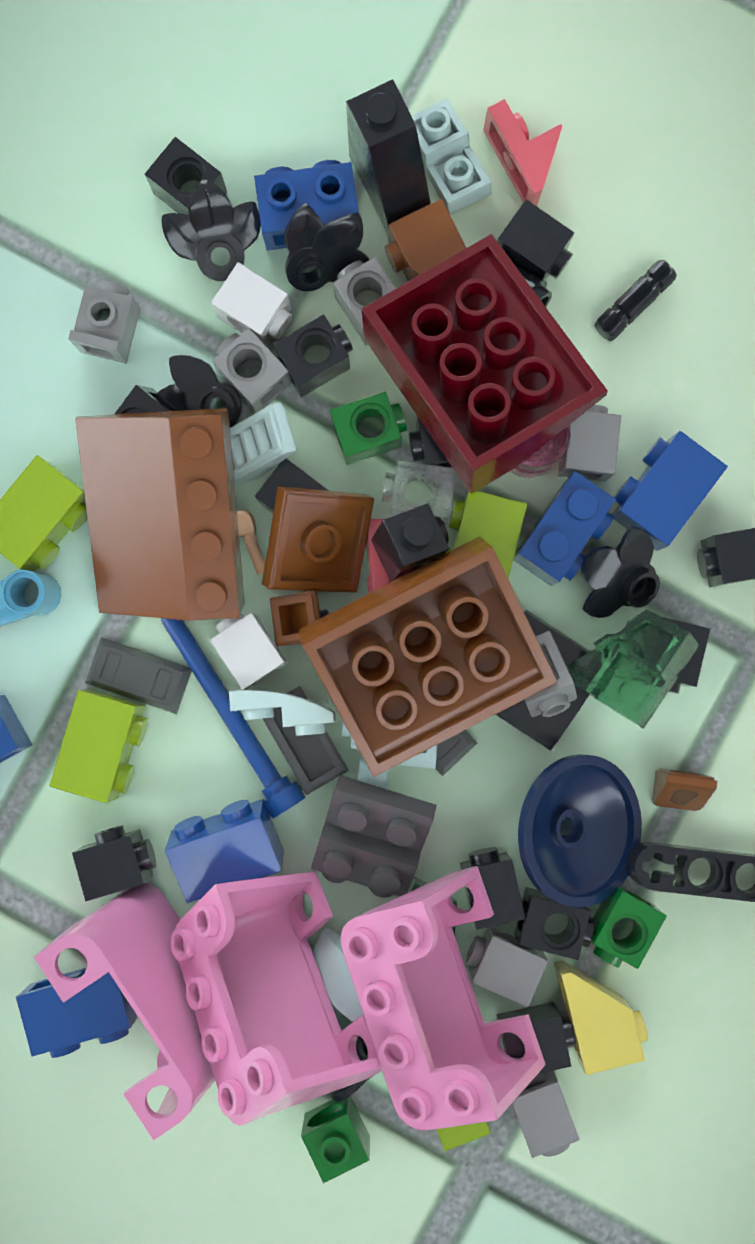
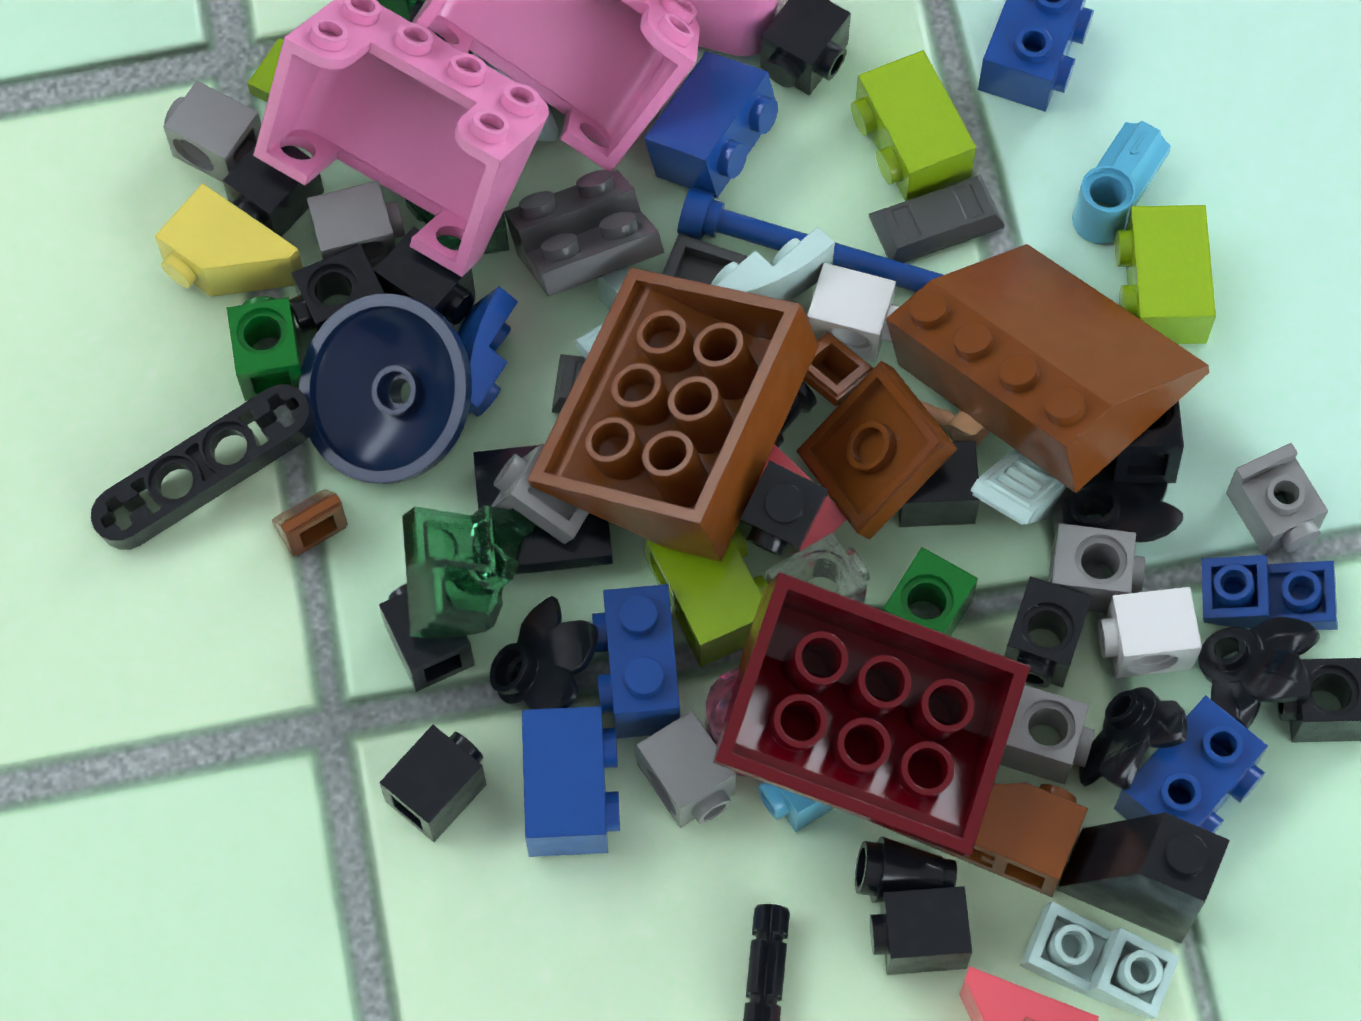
camera: 140 degrees right, 20 degrees down
none -> blue slope [458,286,518,417]
none -> blue slope [1201,555,1338,630]

